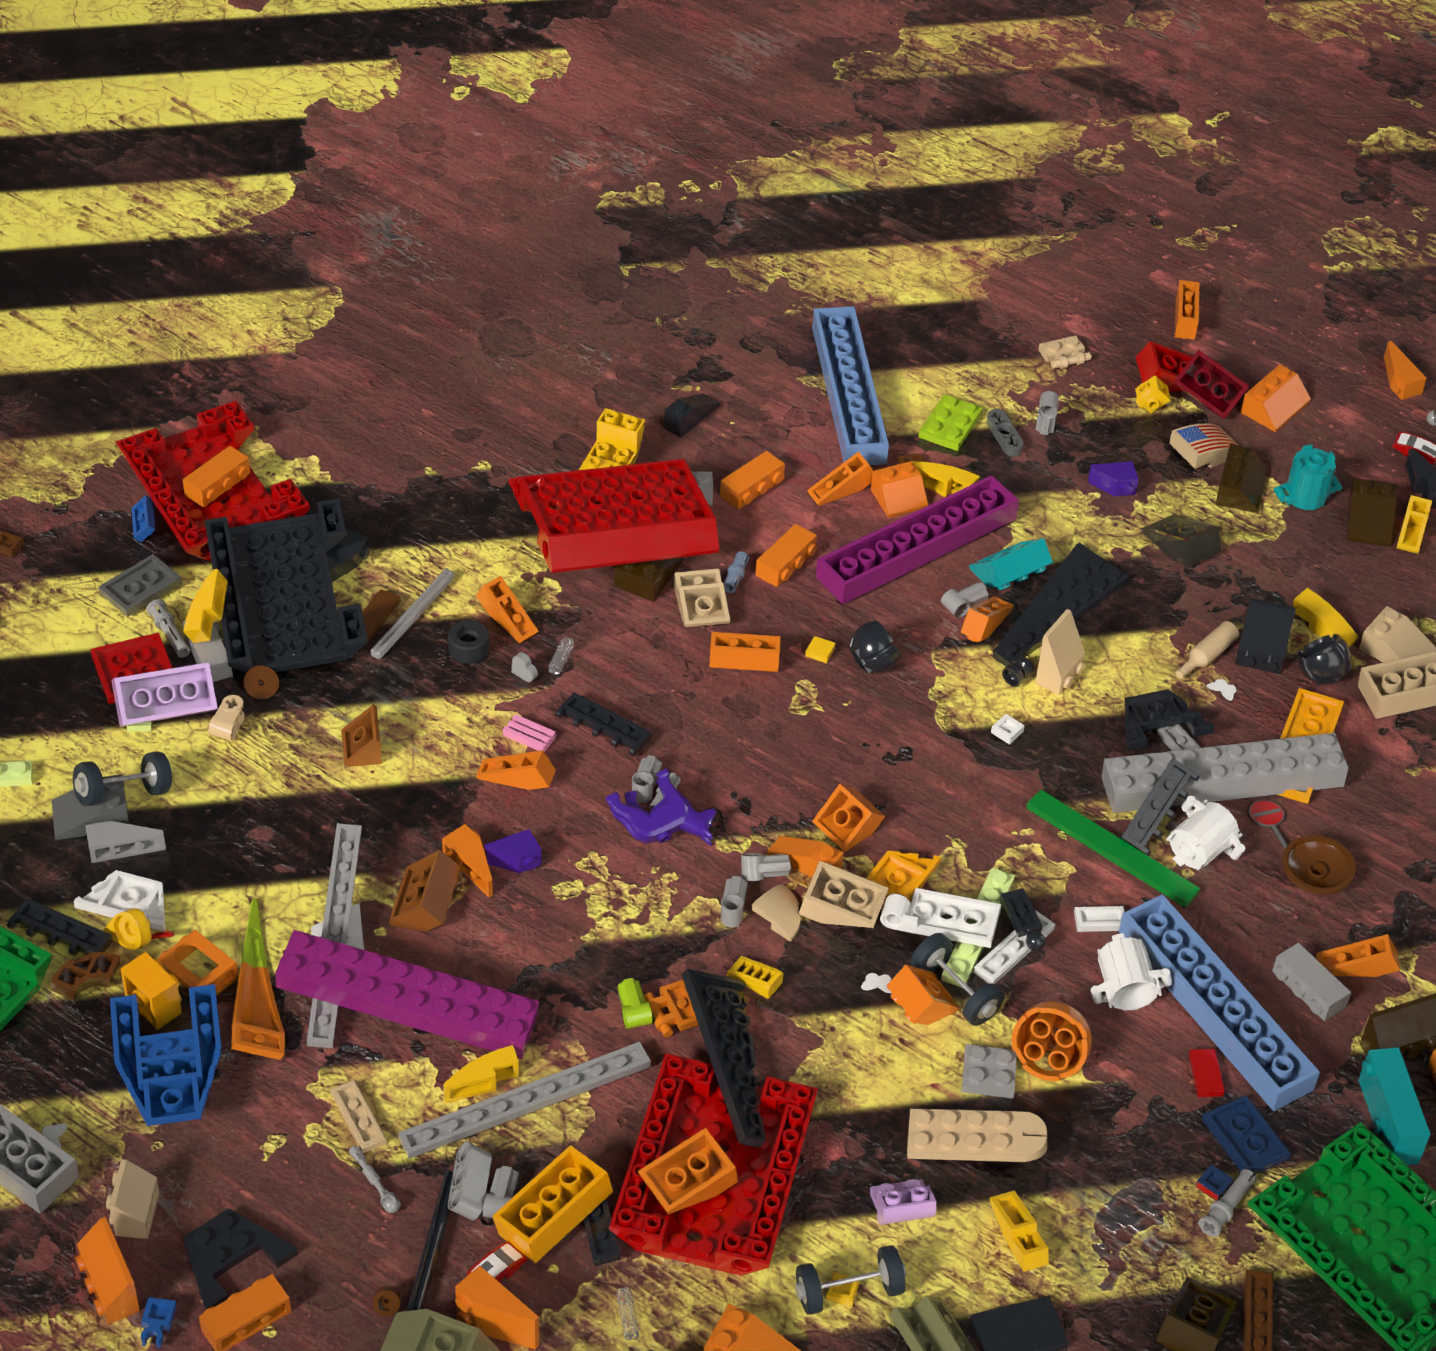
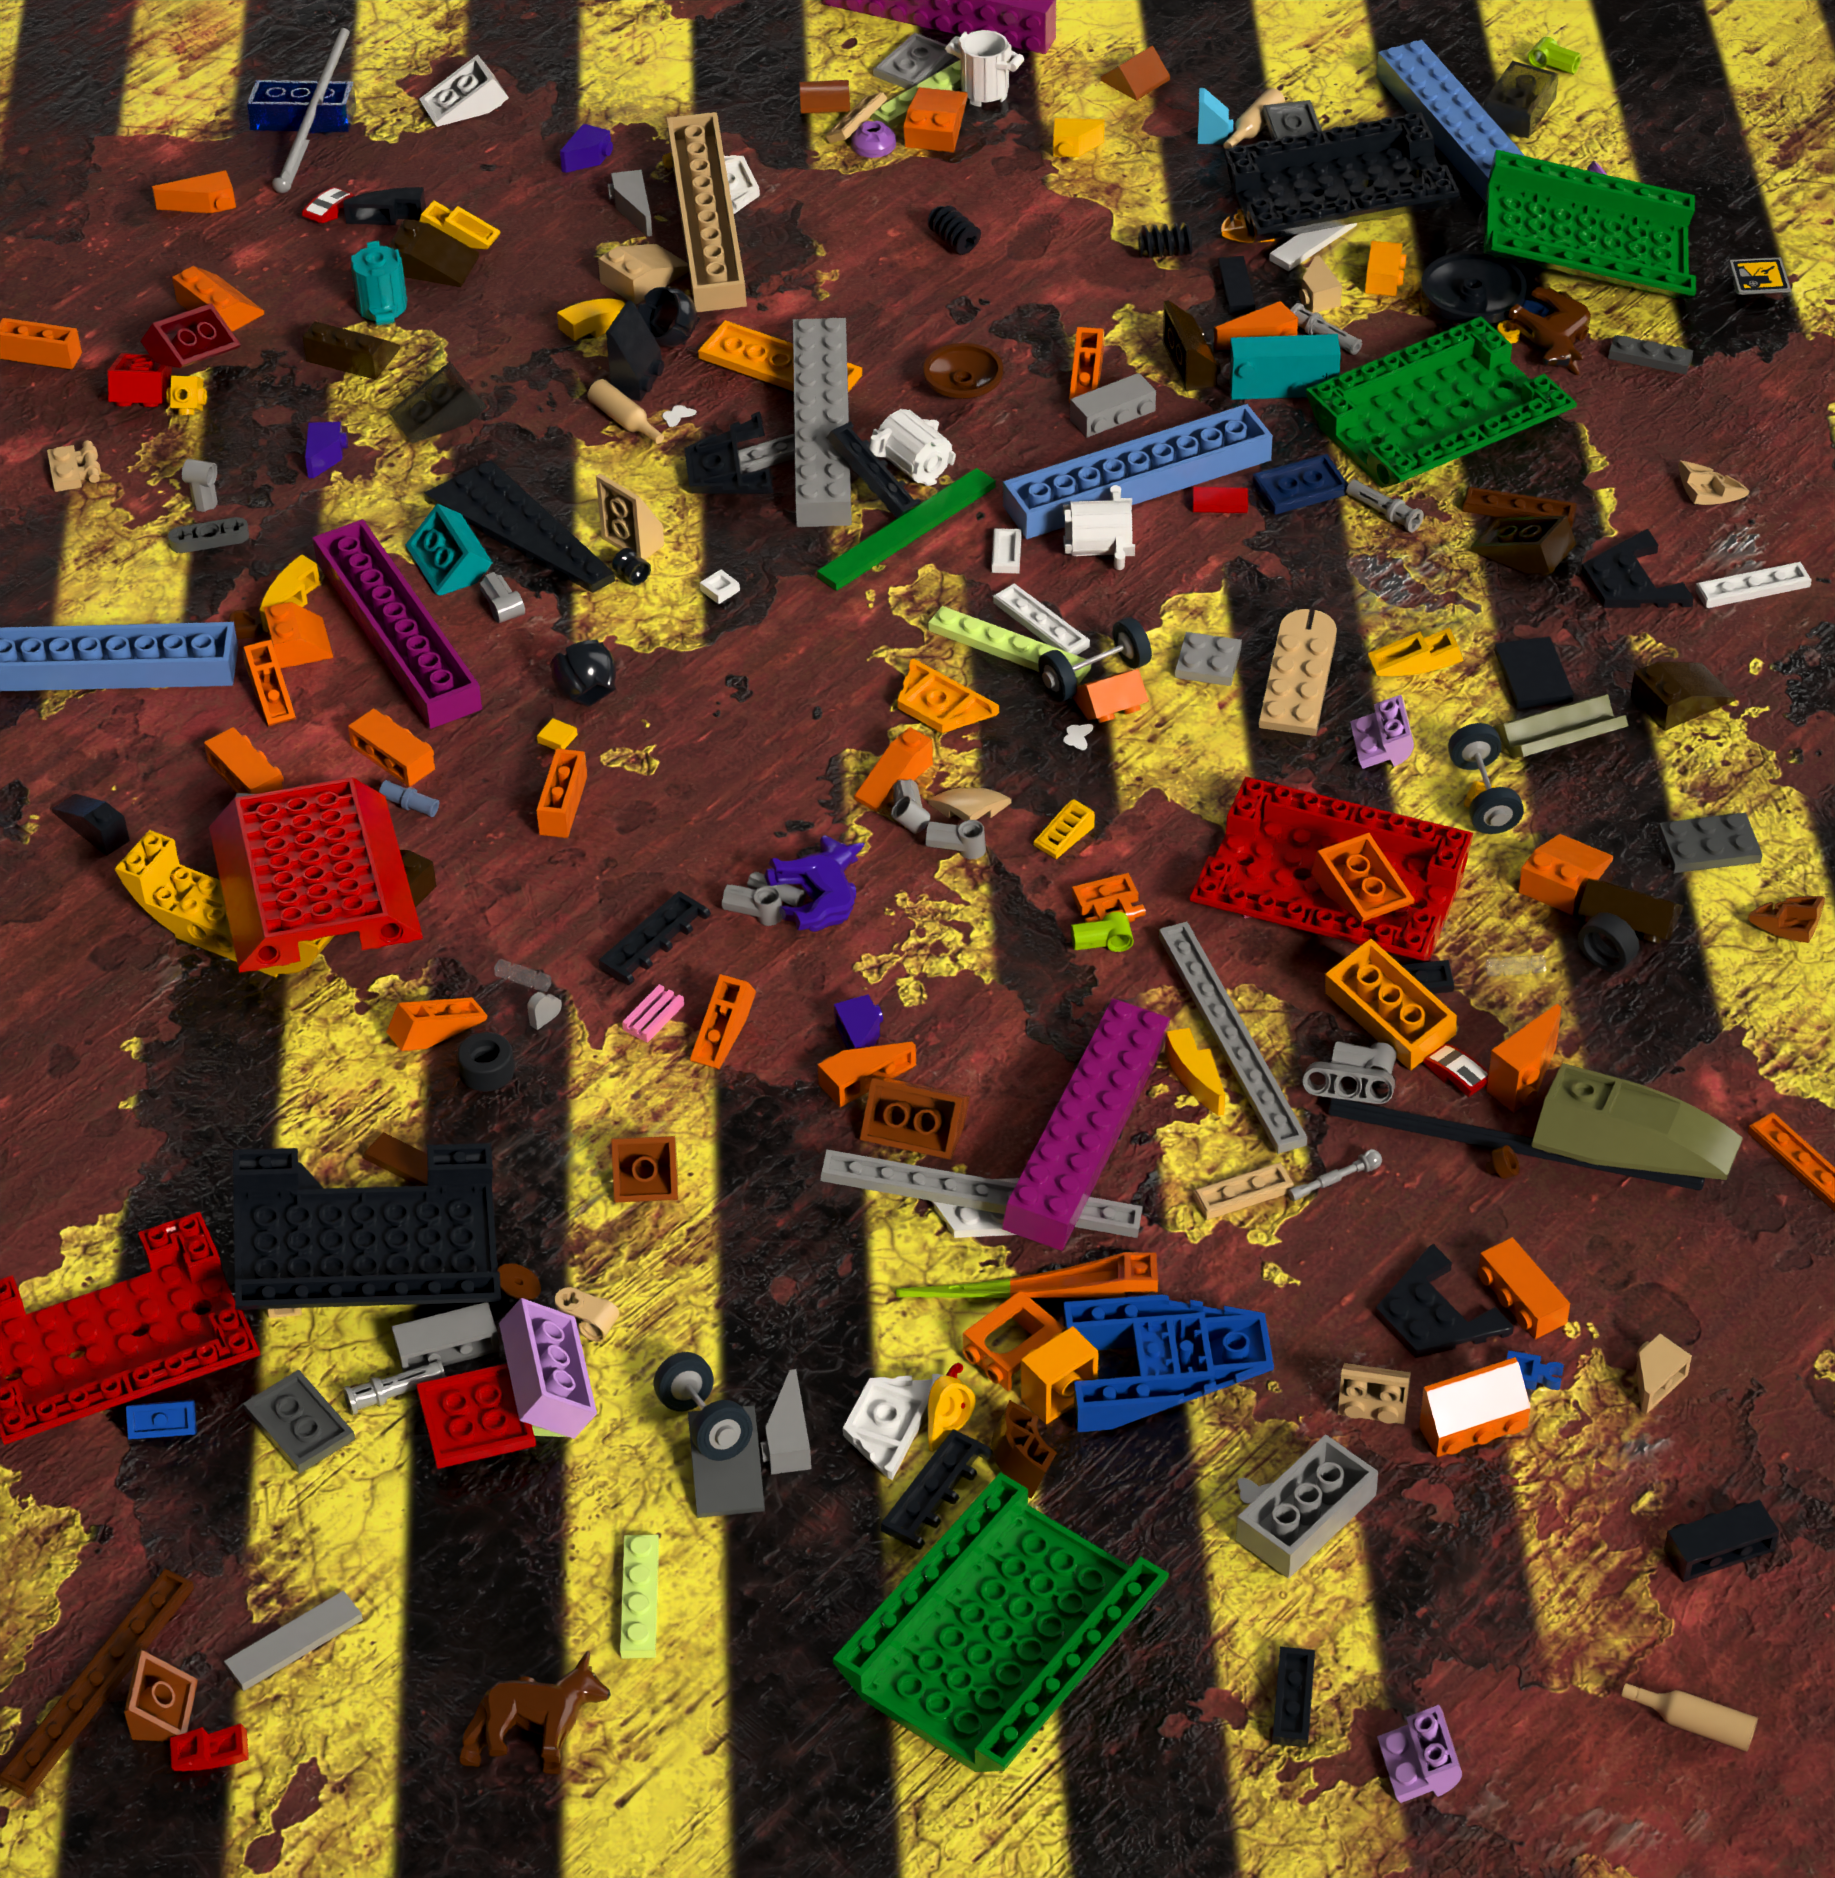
camera: 80 degrees left, 0 degrees up
orange brick [183,446,250,507] -> none
yellow slope [183,569,227,643] -> none
light grey axle [370,568,454,659] -> none
tan slope [674,569,730,627] -> none
black wing [681,968,766,1148] -> none
tan slope [799,861,889,928] -> none
orange slope [812,784,886,851] -> none
white hinge [880,888,1001,948] -> none
lime plate [918,394,983,451] -> none
orange slope [960,596,1014,642] -> none
black plate [1000,888,1046,951] -> none
orange cylinder [1012,1001,1092,1081] -> none
tan slope [1170,424,1238,469] -> none
dark blue plate [1195,1164,1234,1201] -> none
piece [1248,800,1288,849] -> none

